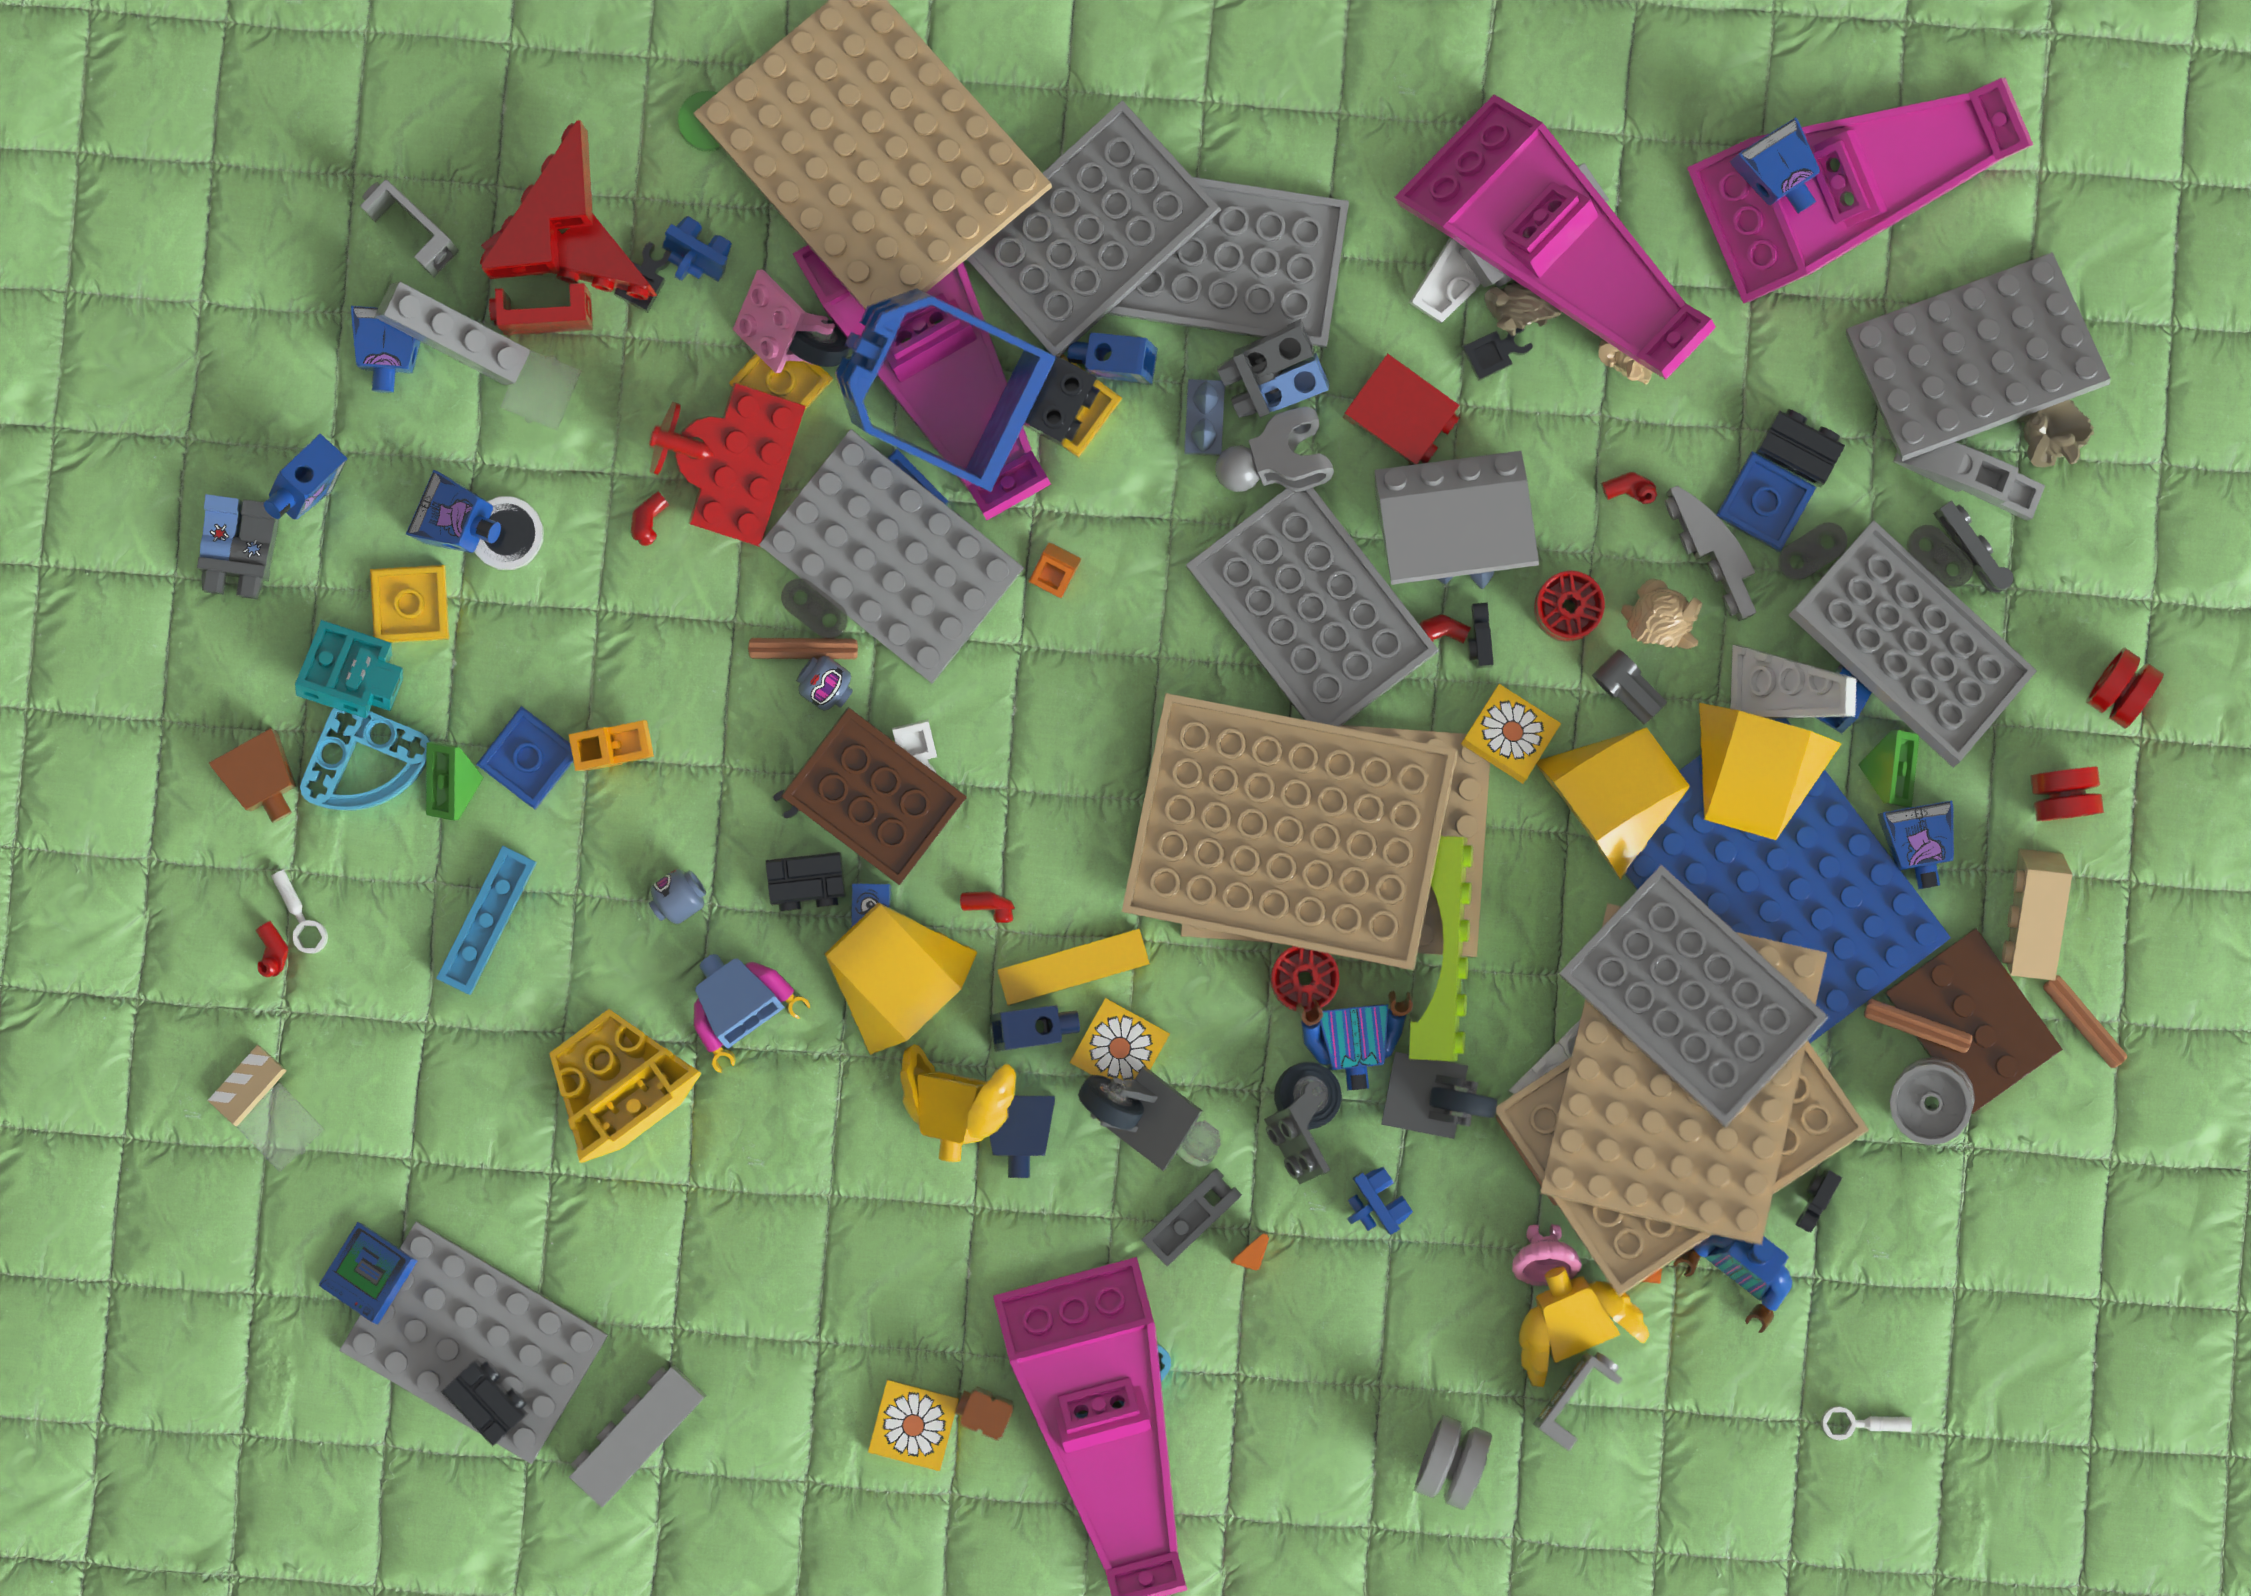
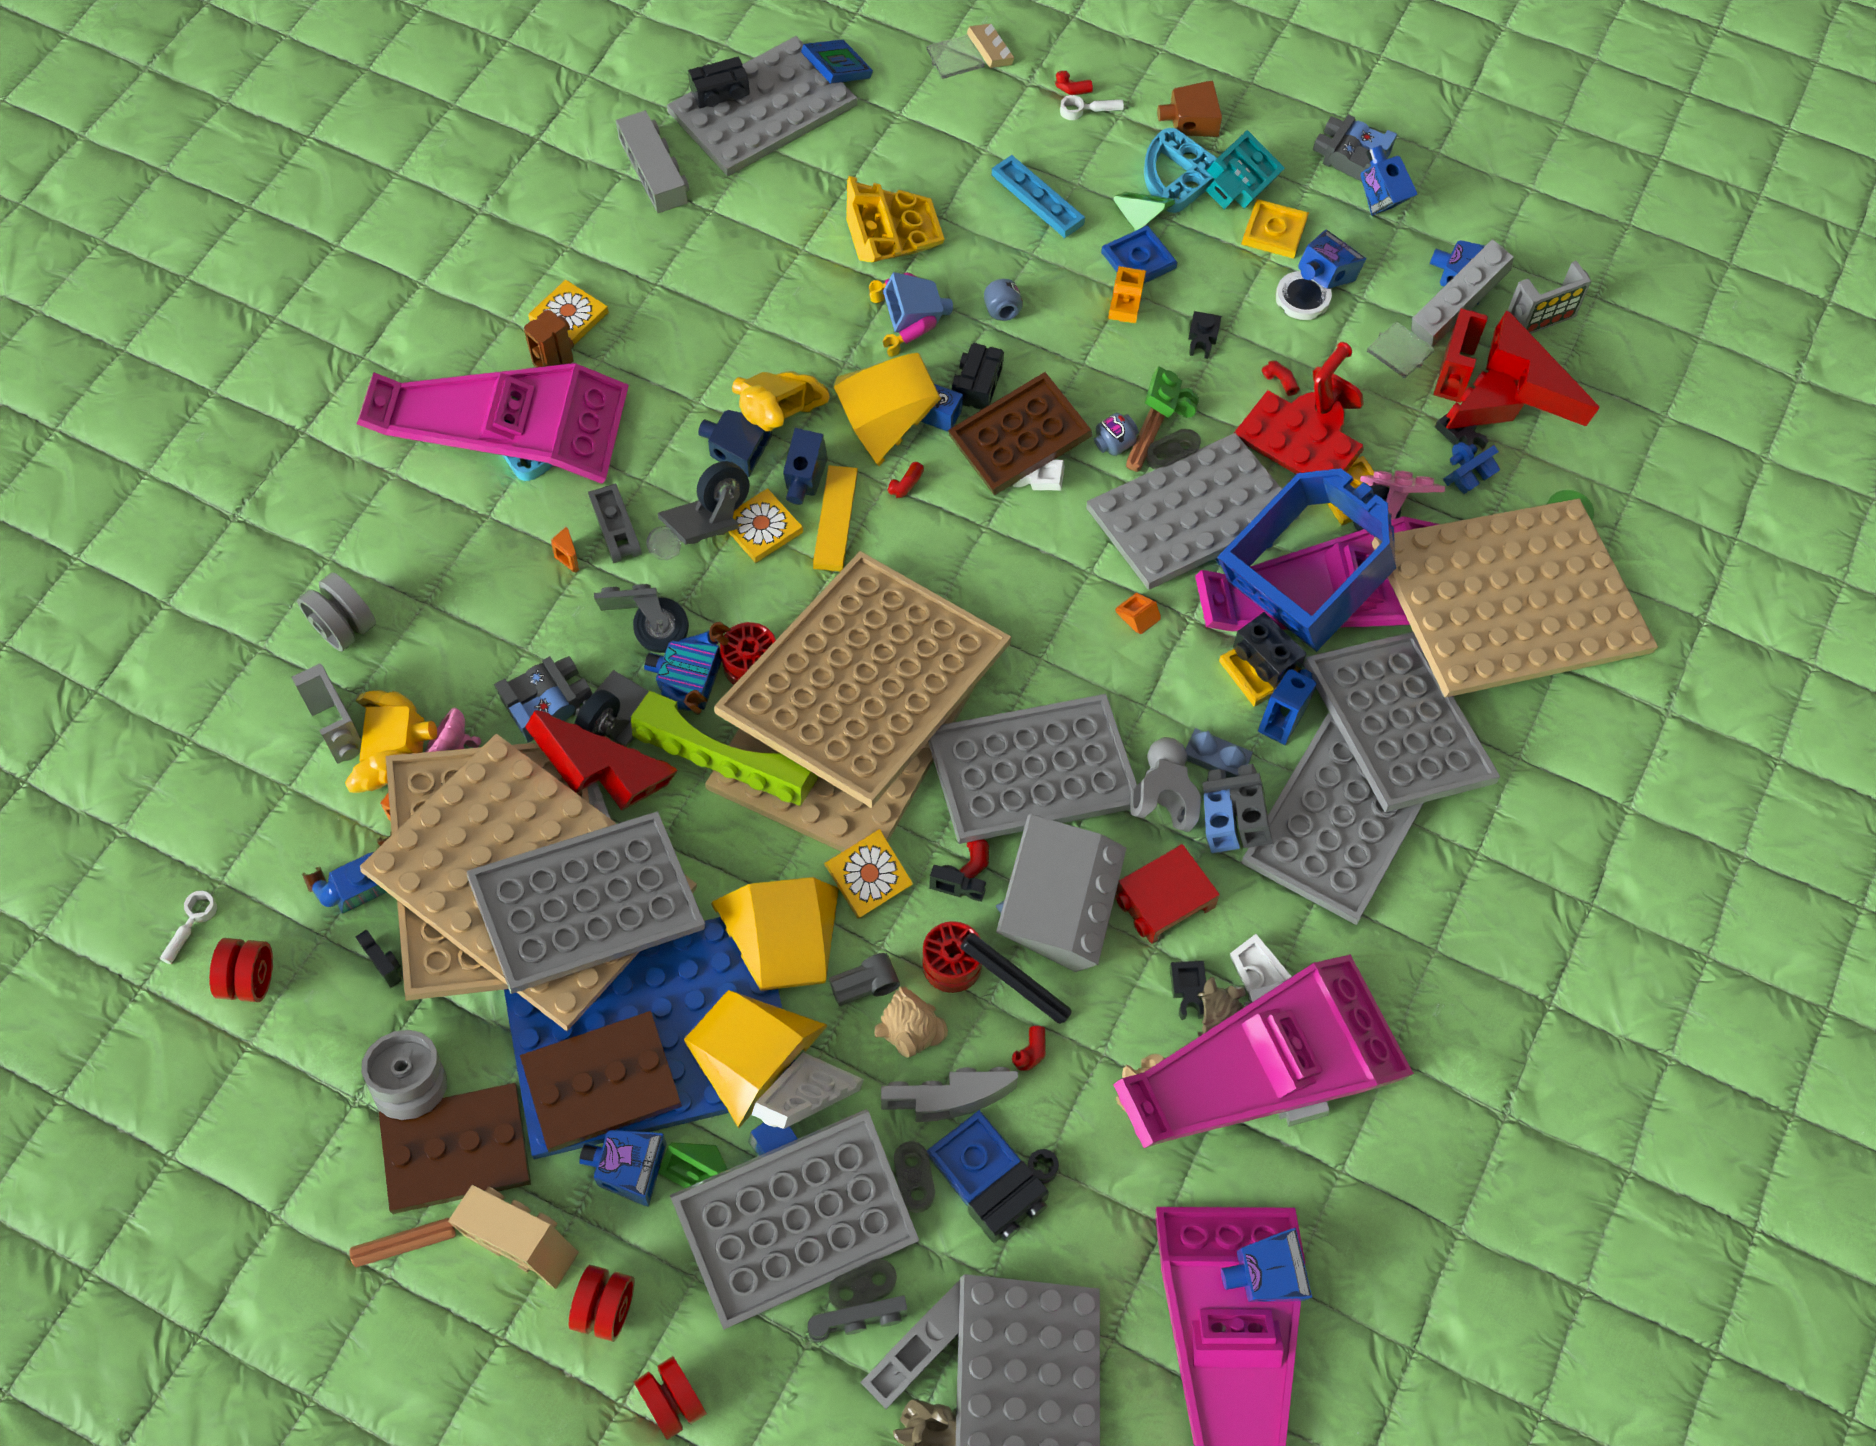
camera: 115 degrees right, 25 degrees down
blue hips [1347,1167,1413,1235] -> none
nougat axle [1864,999,1972,1053] -> none
none -> red wheel [209,938,273,1002]
none -> dark grey hips [494,656,593,742]
none -> reddish brown plate [520,1011,682,1153]
none -> red slope [525,710,678,810]
none -> black axle [960,933,1072,1024]
none -> black bush [1028,1149,1059,1184]
none -> bright green hinge [1145,366,1199,418]
none -> black plate [1188,311,1222,359]

